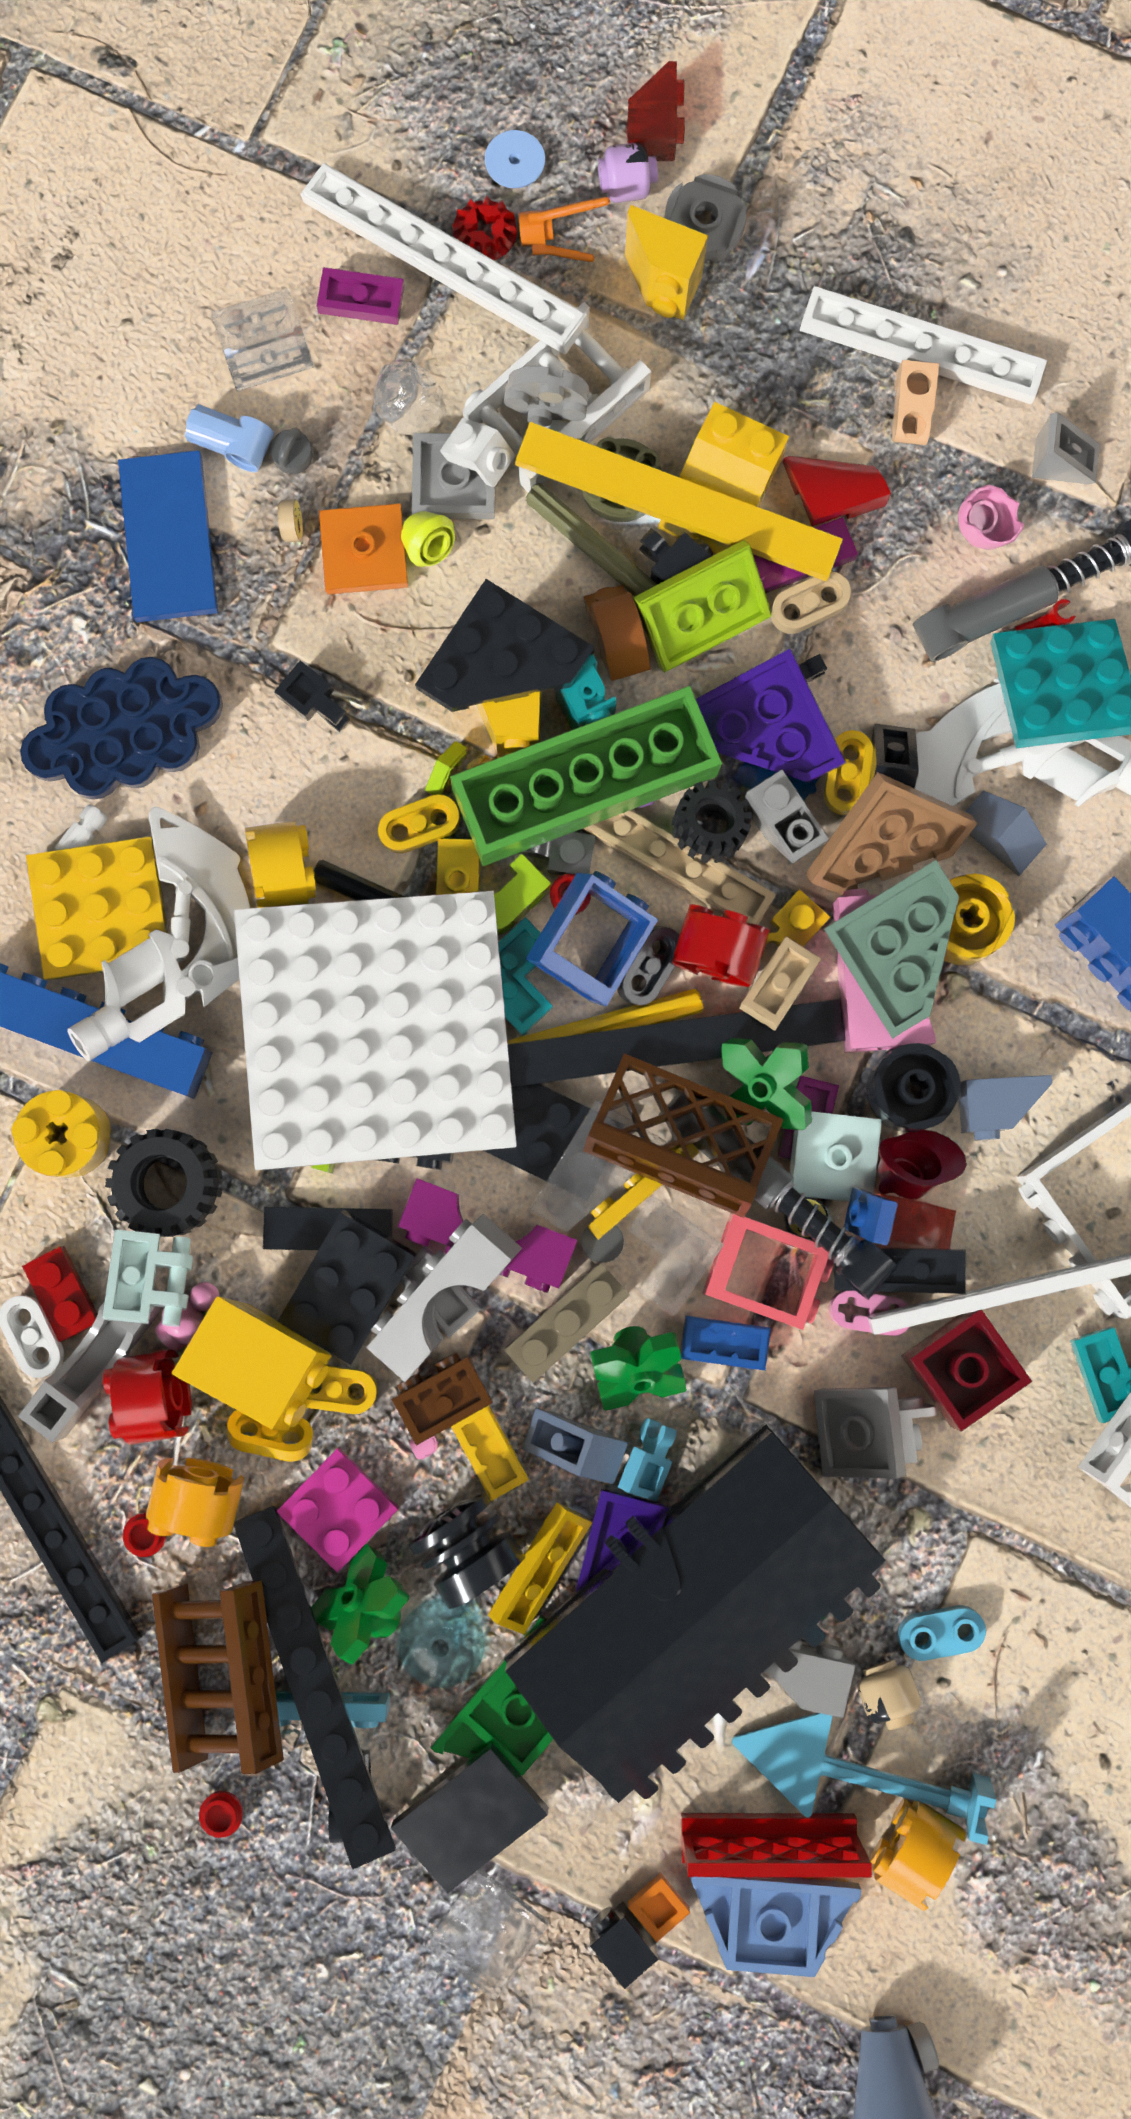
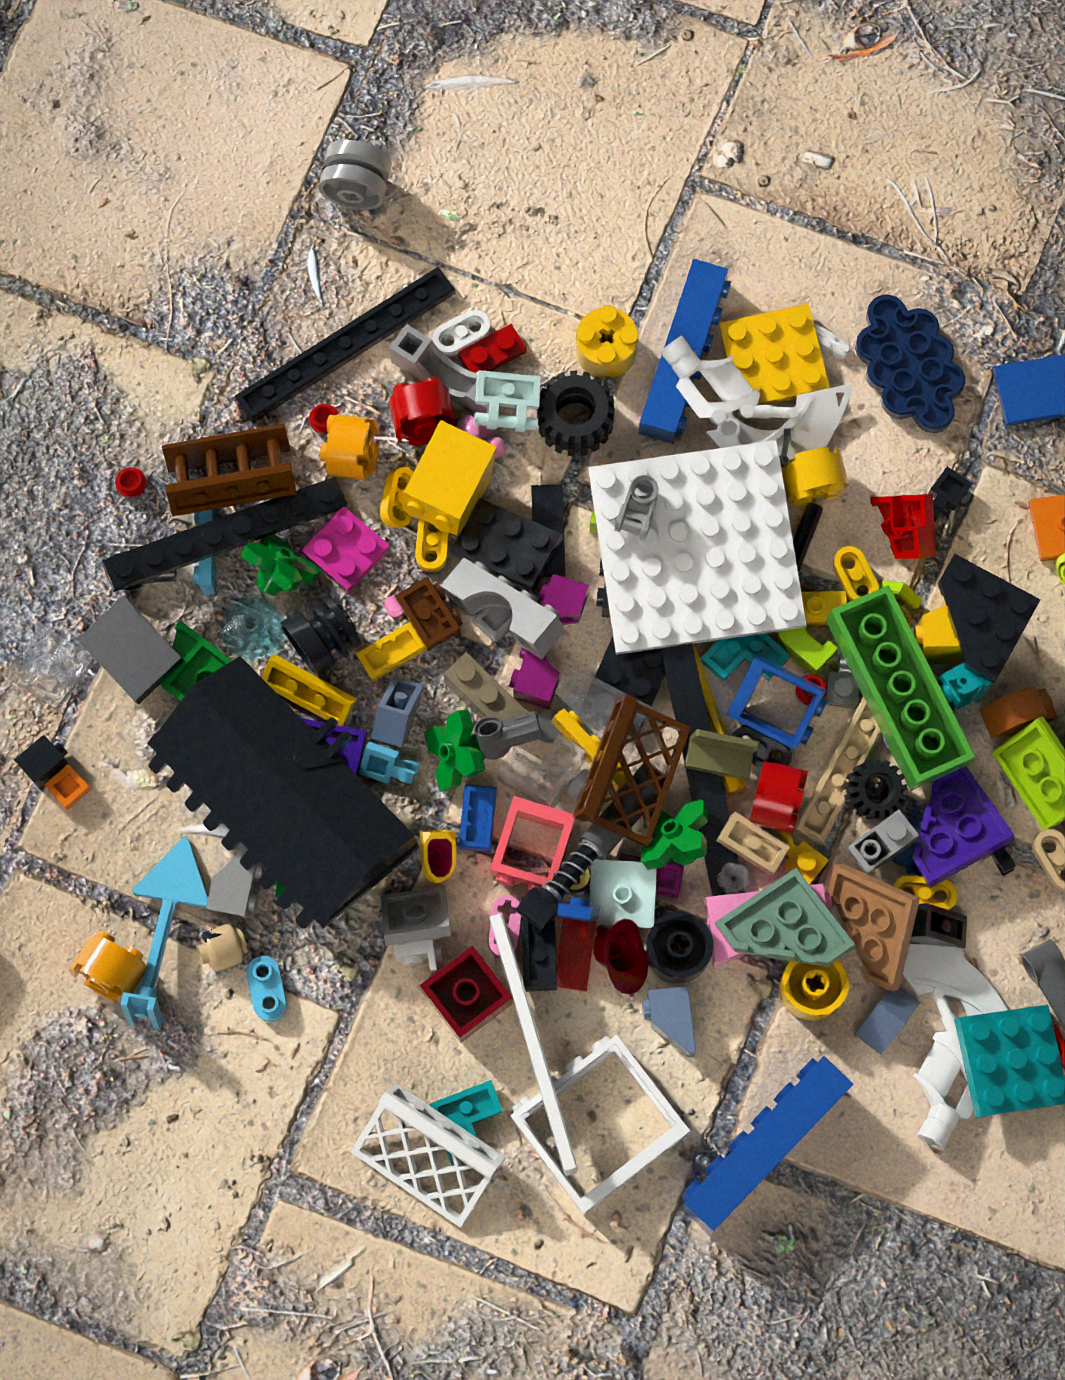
camera: 90 degrees right, 10 degrees down
red fence [681,1813,872,1878] -> none
medium blue wing [691,1877,861,1977] -> none
none -> rock [419,830,456,883]
none -> dark grey piece [474,711,543,760]
none -> light grey tile [568,769,589,802]
none -> light grey piece [614,475,658,540]
none -> olive panel [684,729,760,780]
none -> clear plate [717,863,750,894]
none -> black hinge [779,428,791,467]
none -> red slope [870,494,936,559]

